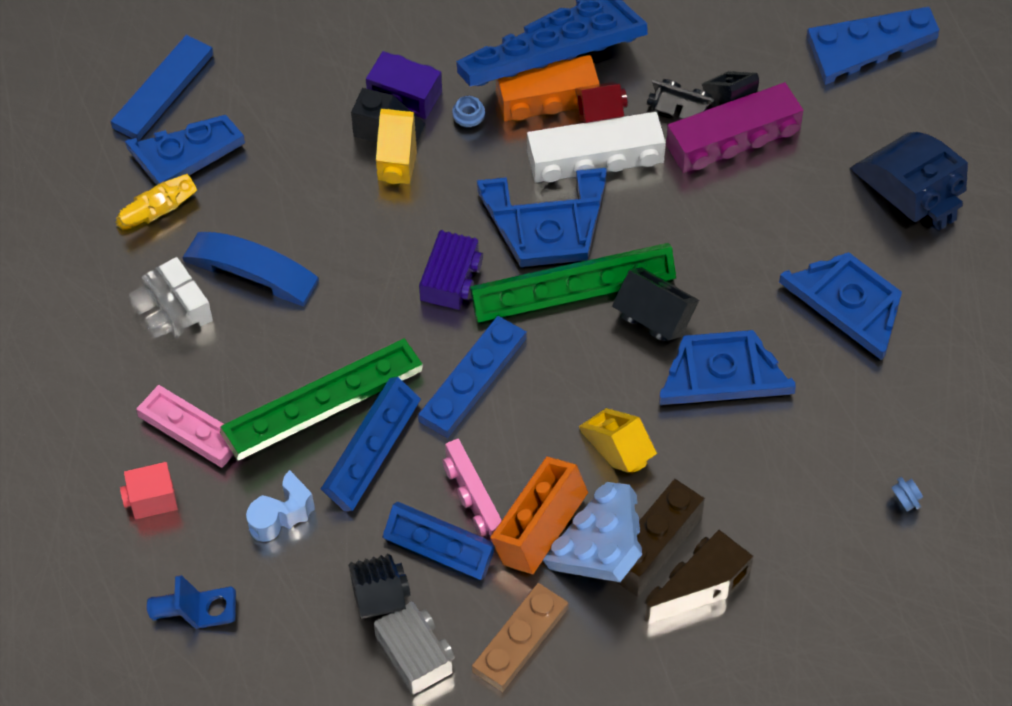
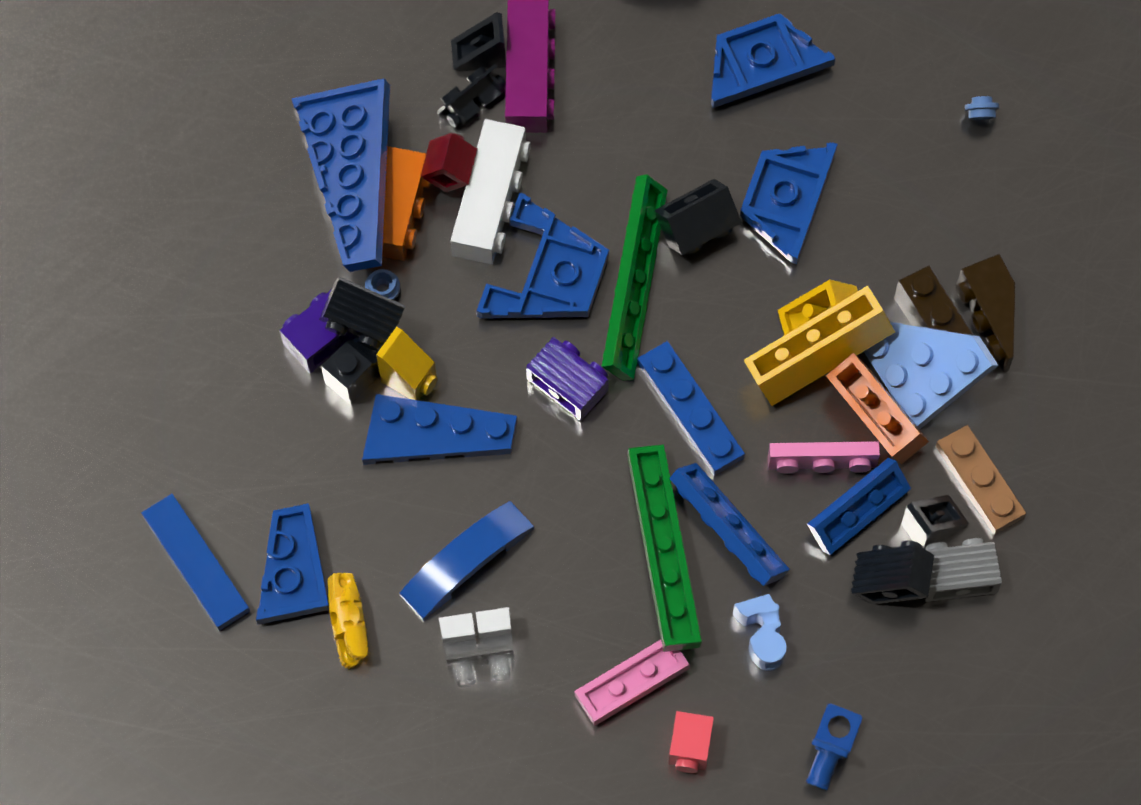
camera: 65 degrees left, 10 degrees up
none -> black brick [319,277,405,350]
none -> blue wing [362,394,517,465]
none -> yellow brick [744,286,895,406]
none -> black slope [901,494,969,550]

